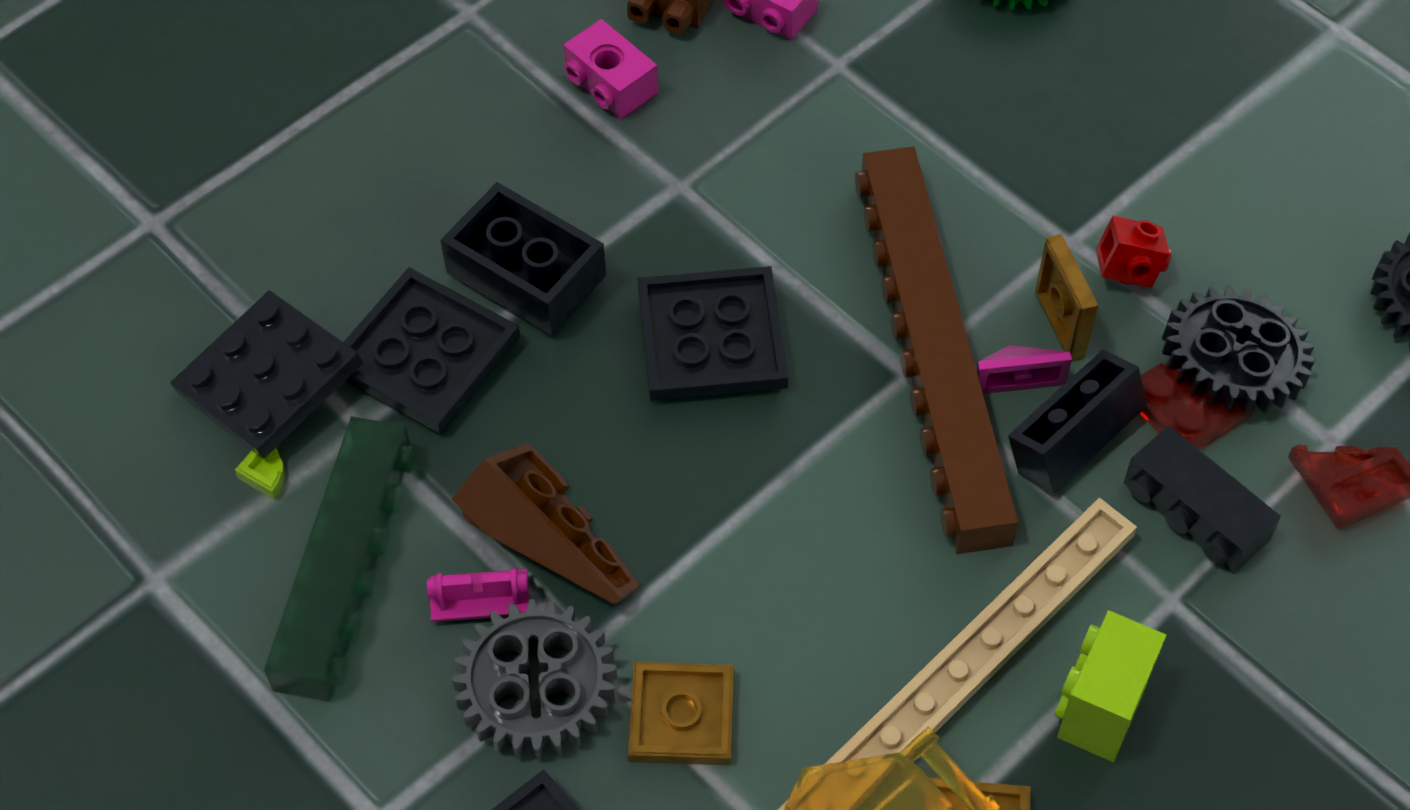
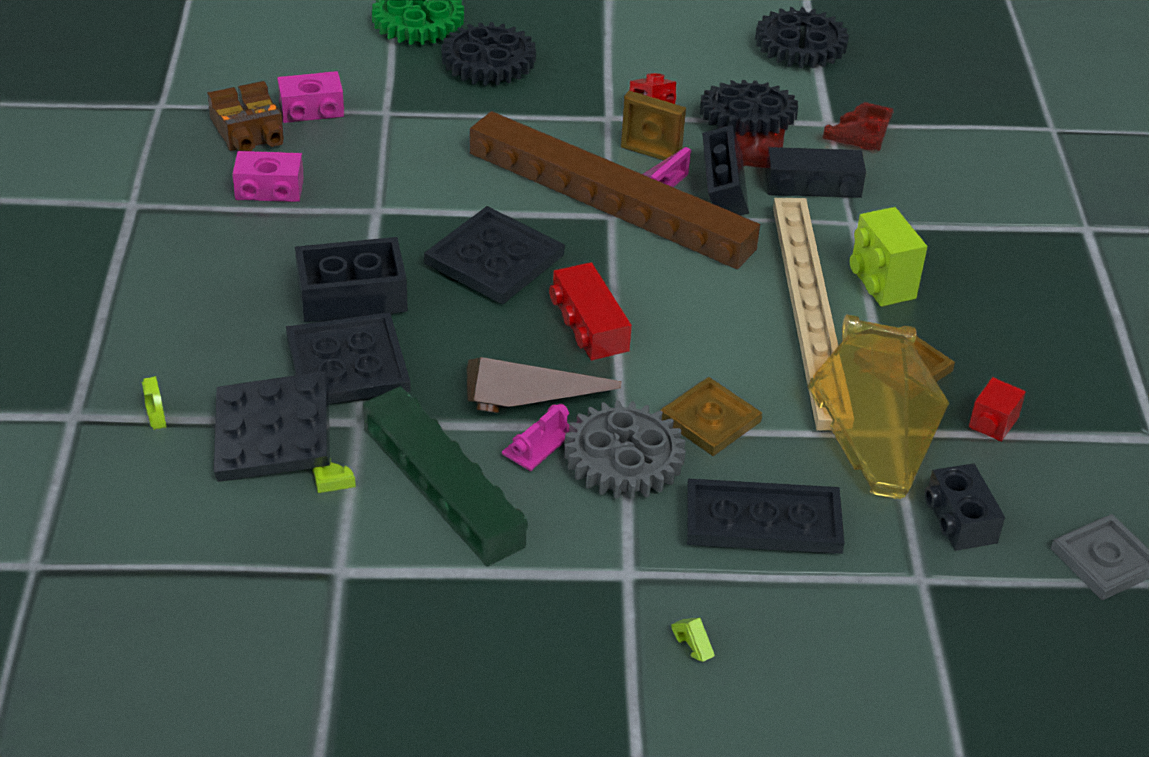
camera: 50 degrees left, 15 degrees down
none -> lime tile [142,376,166,430]
none -> black gear [441,22,536,86]
none -> red brick [549,262,632,361]

